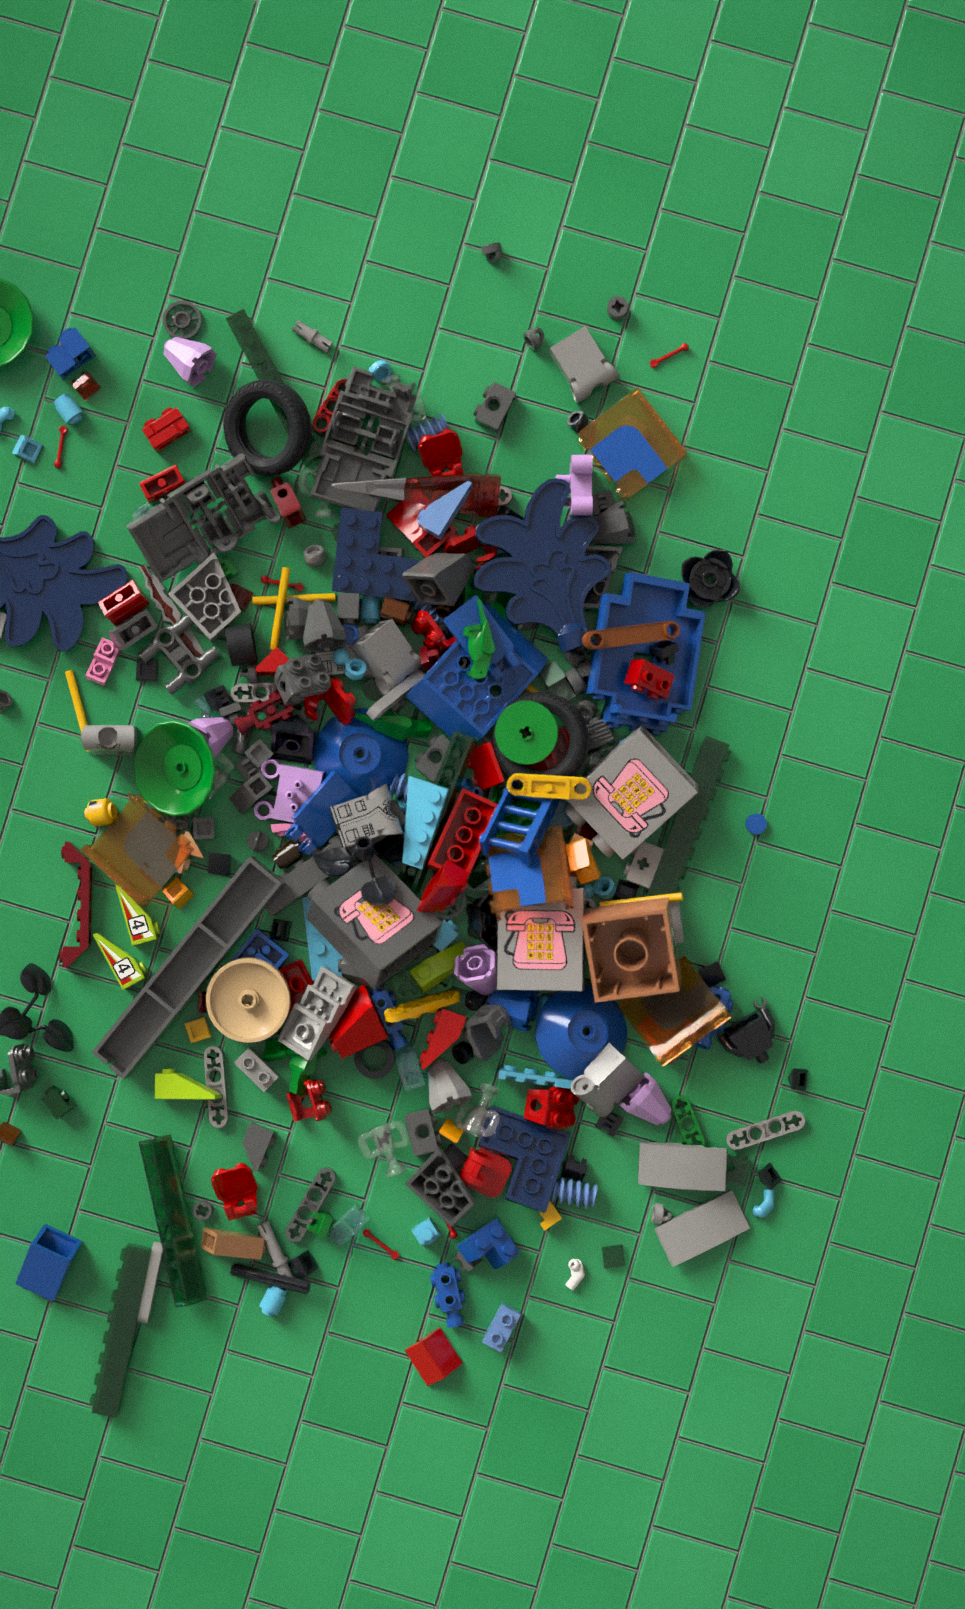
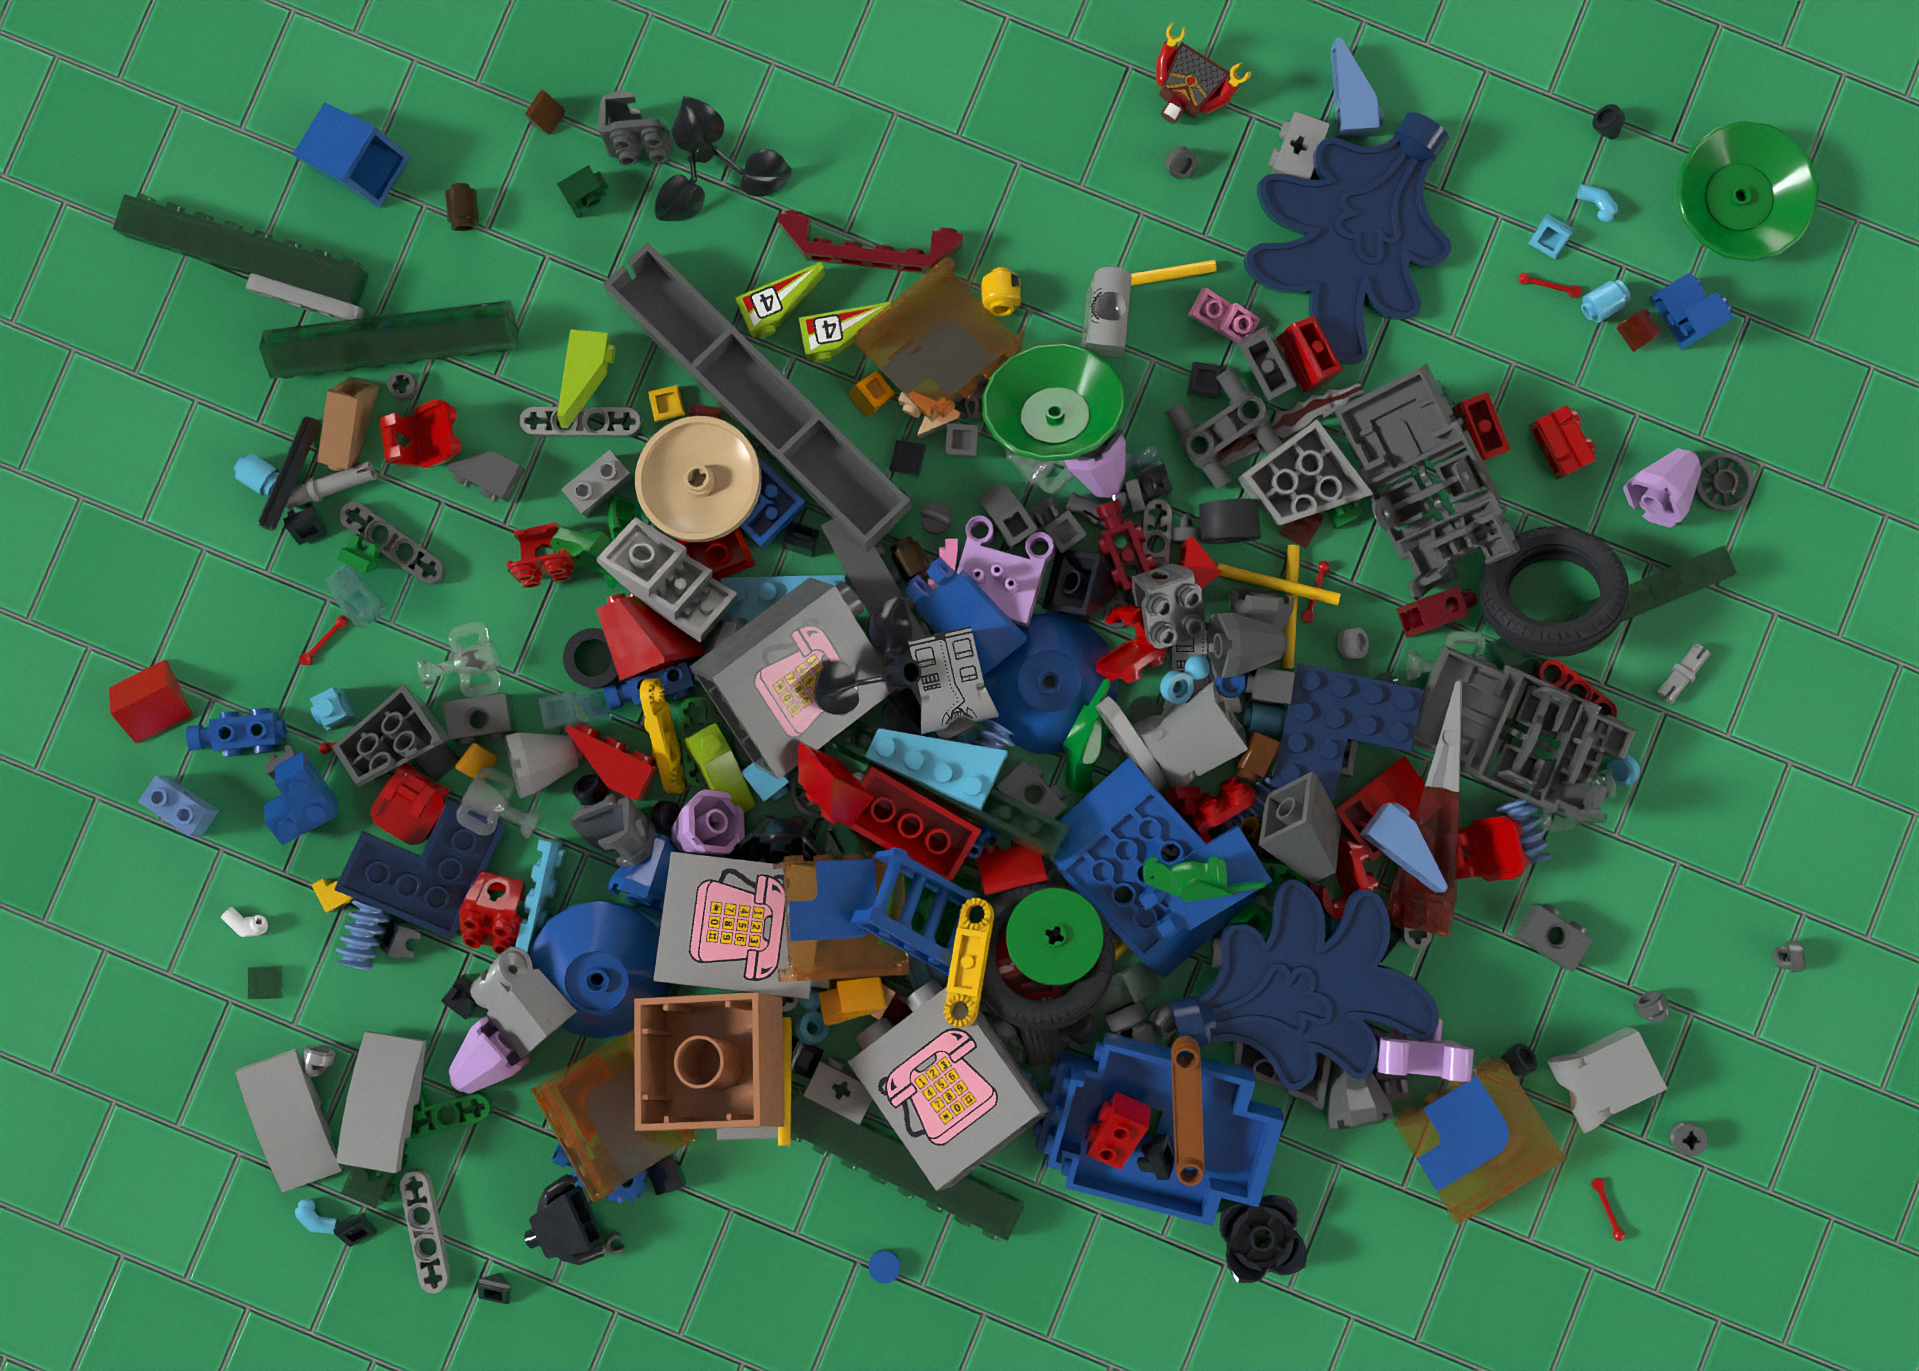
camera: 90 degrees right, 0 degrees up
none -> dark brown brick [445,183,479,231]

